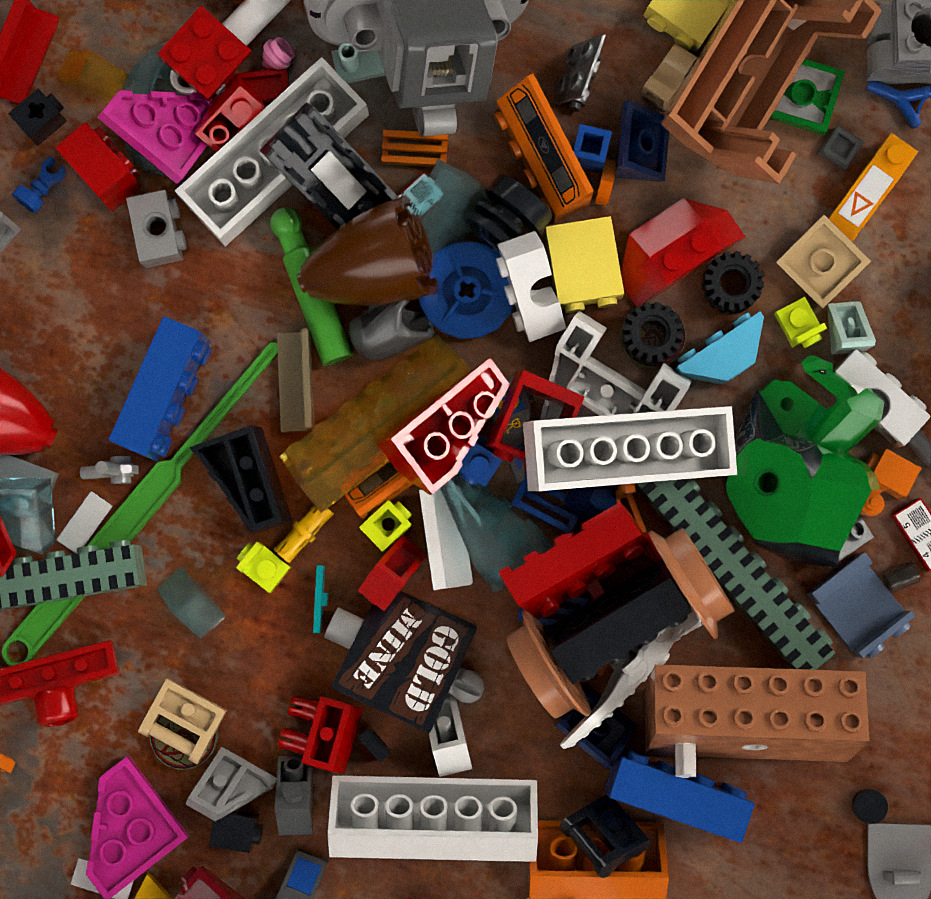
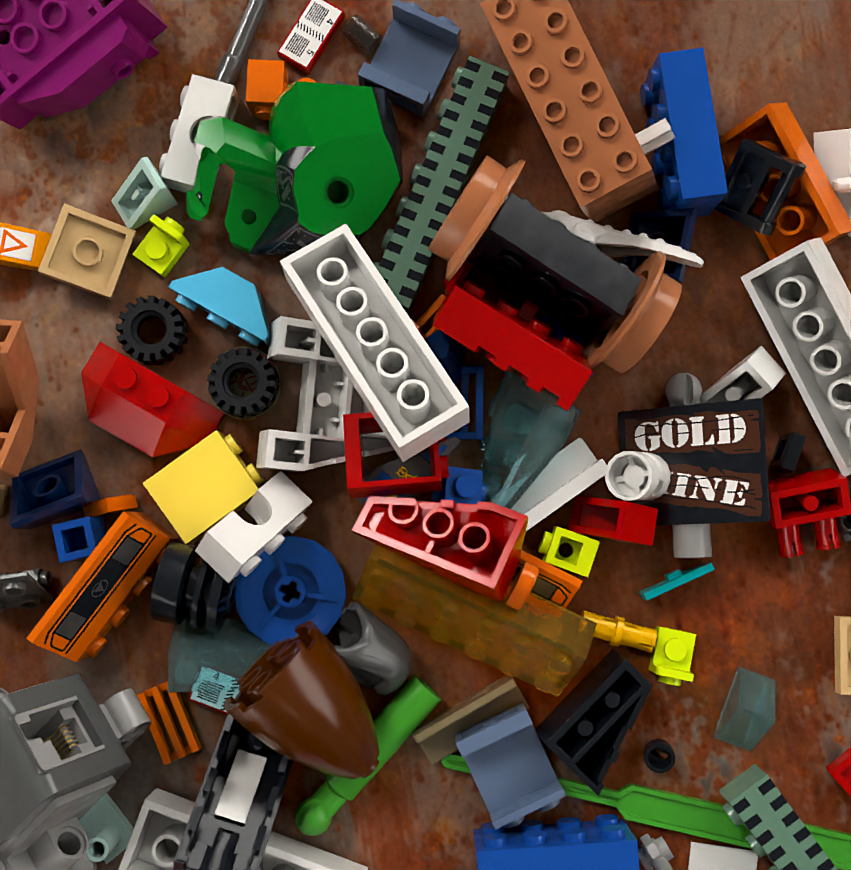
camera: 115 degrees left, 0 degrees up
none -> sand blue panel [454,702,566,830]
none -> orange tile [506,561,539,610]
none -> white wheel [605,451,670,501]
none -> black hinge [643,738,675,773]

